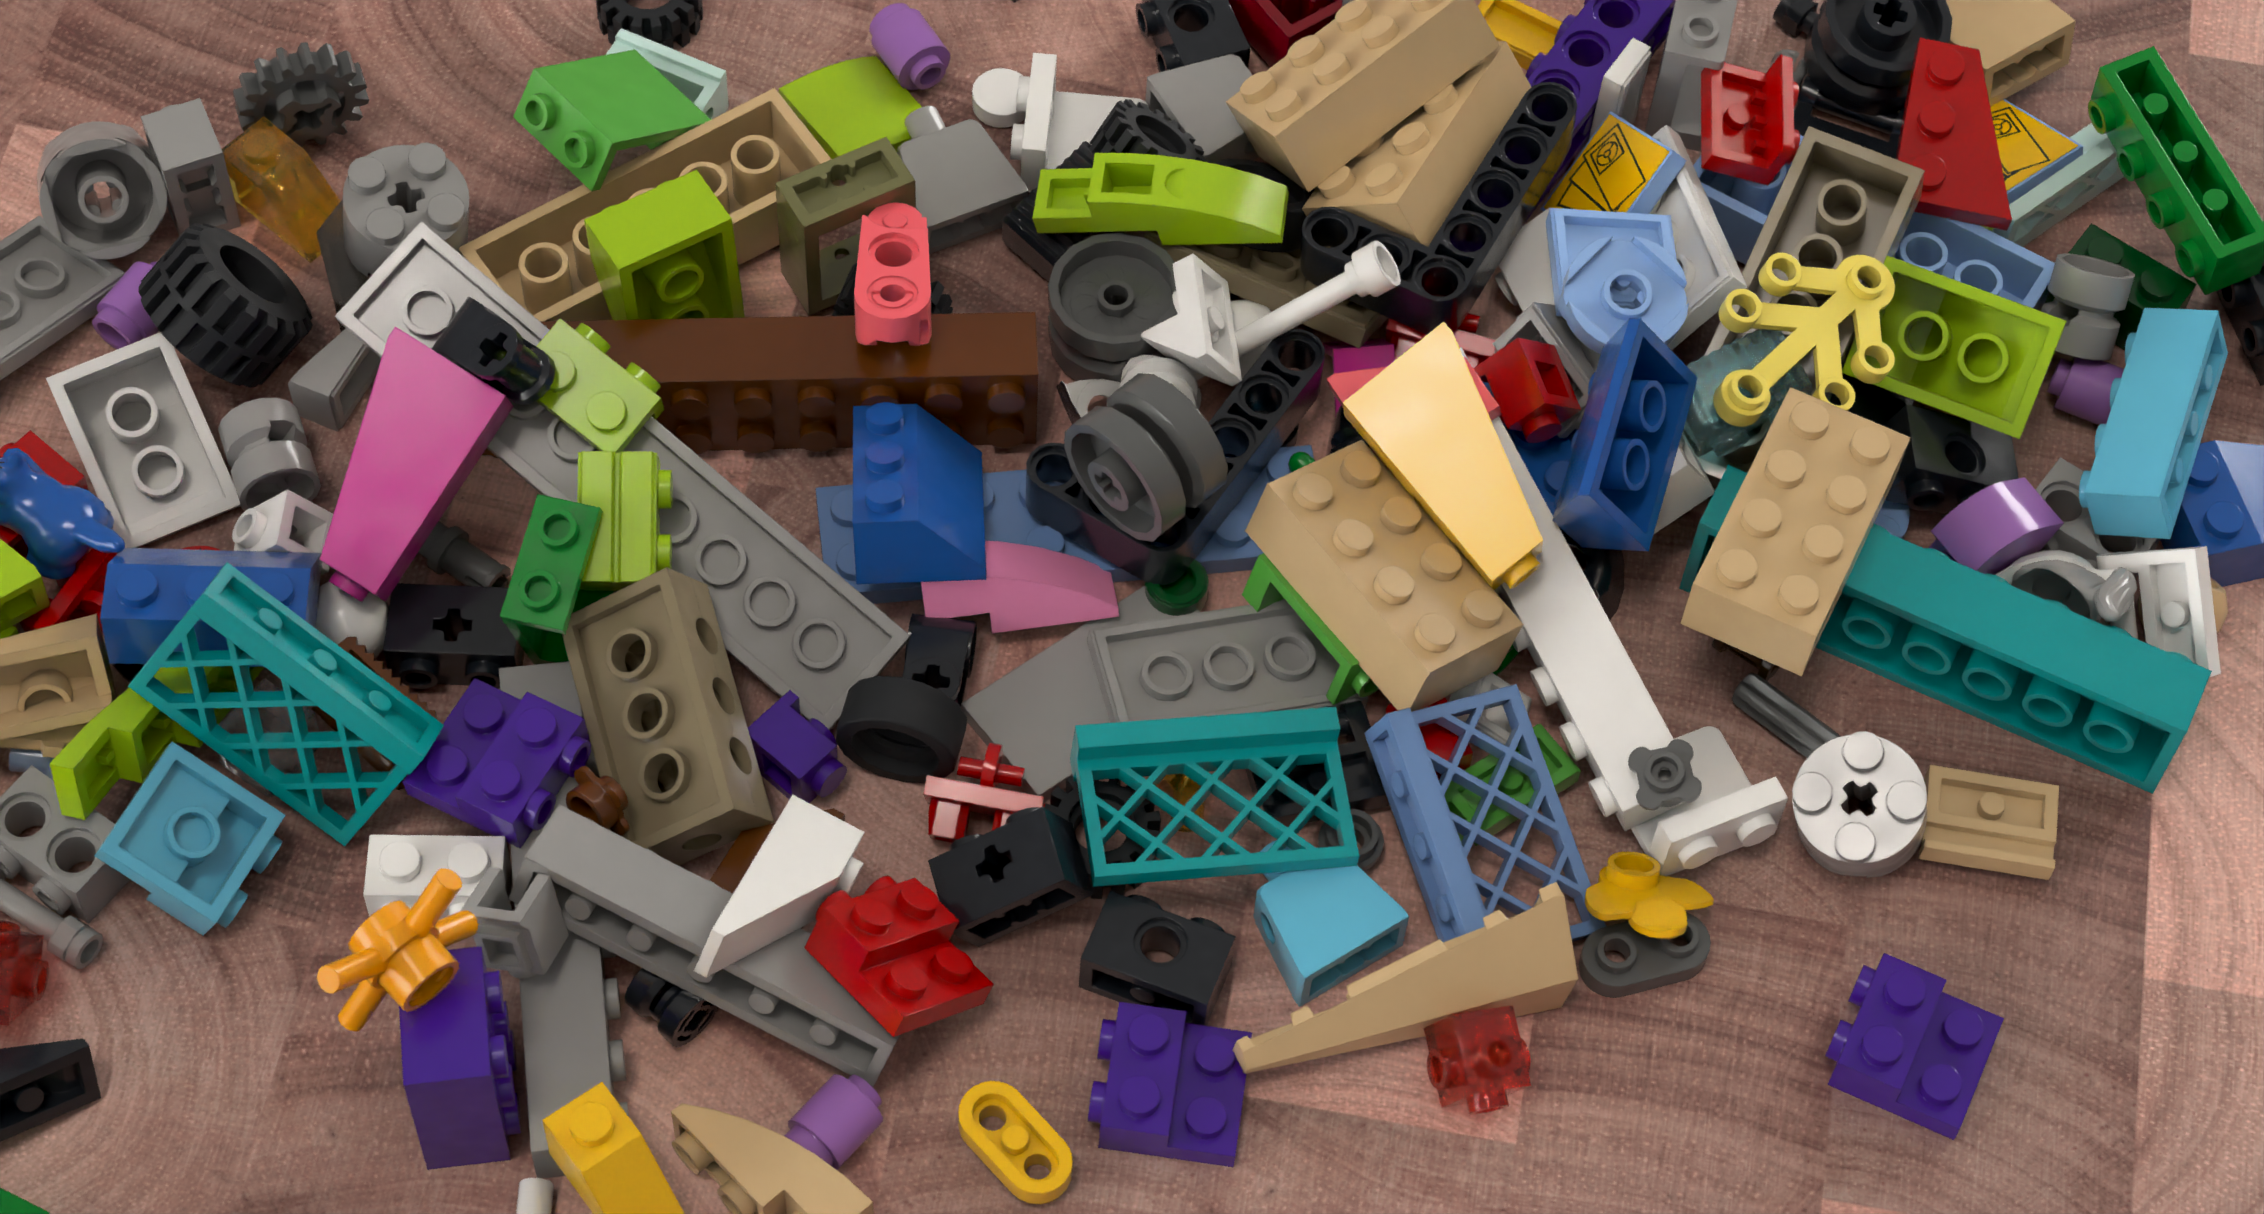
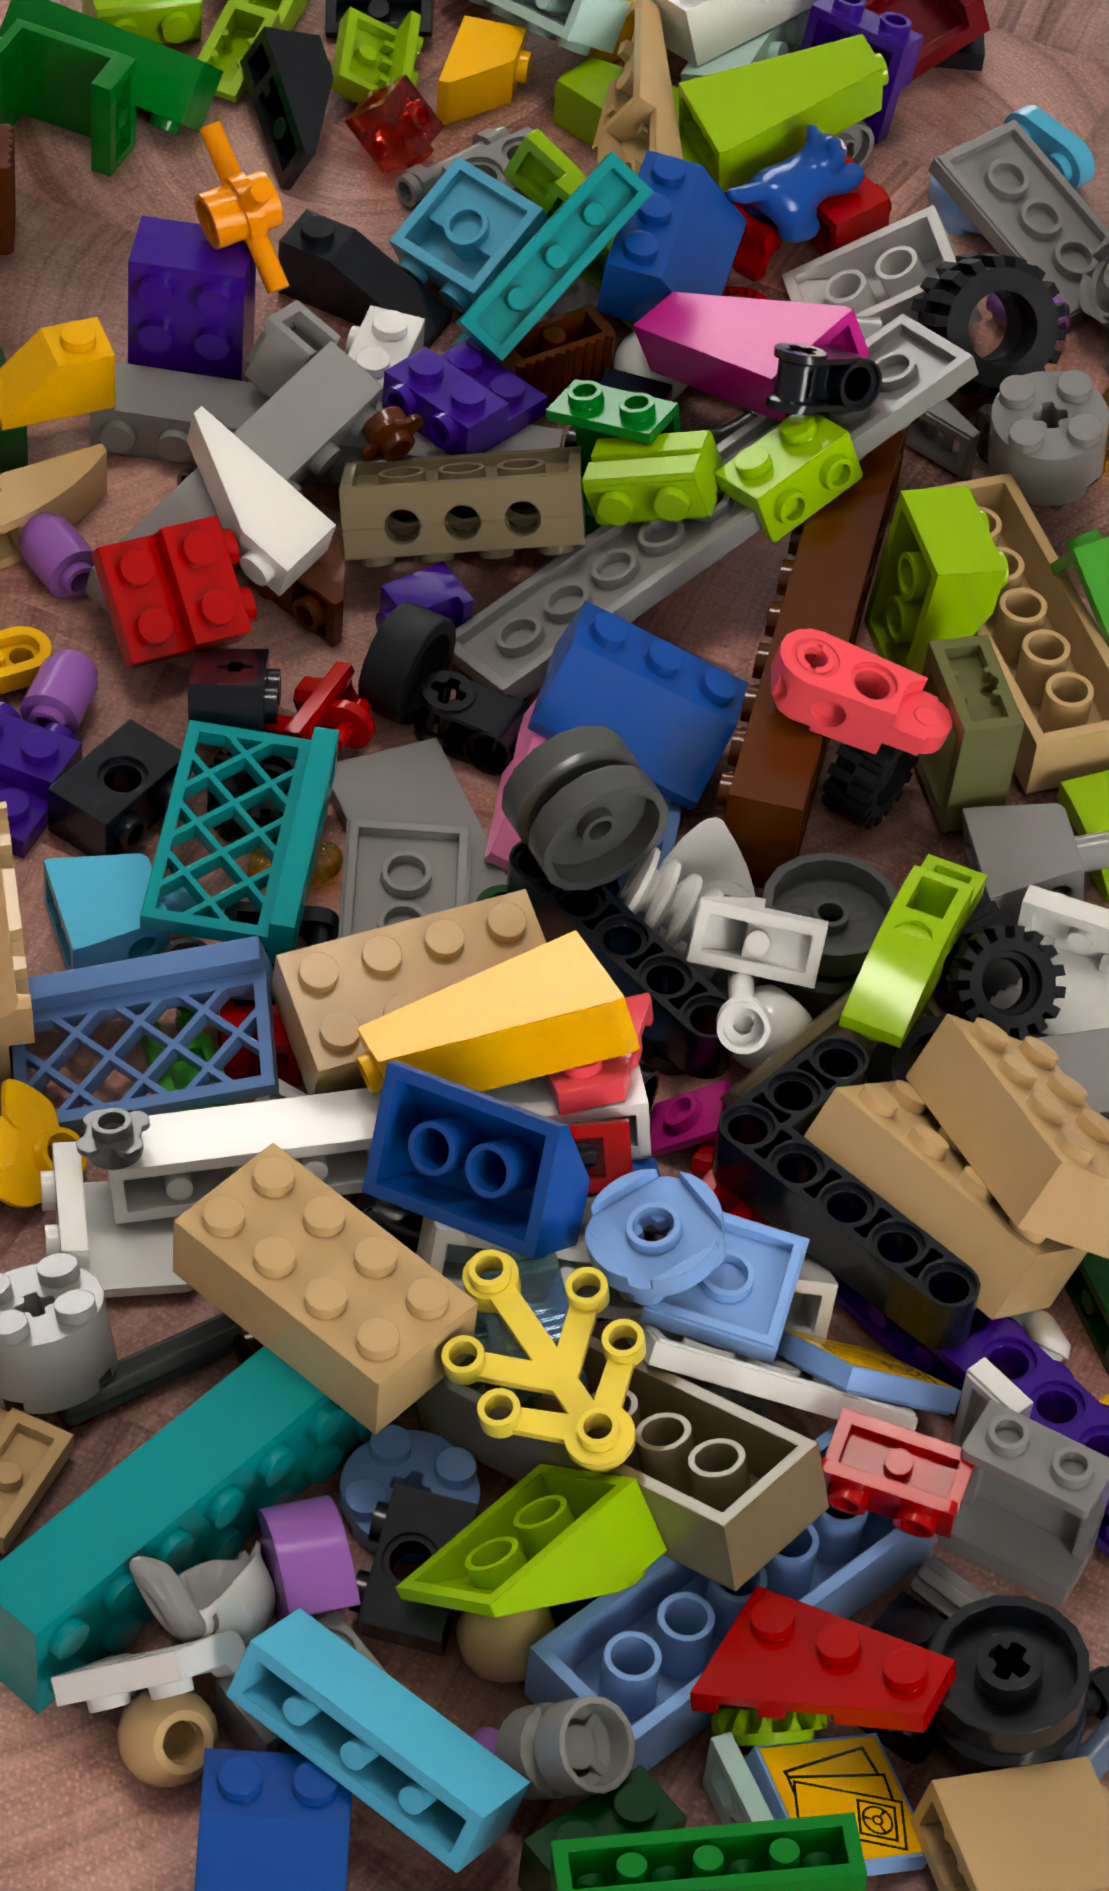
camera: 105 degrees right, 10 degrees down
none -> medium lavender brick [20,649,98,735]
none -> black slope [278,209,452,348]

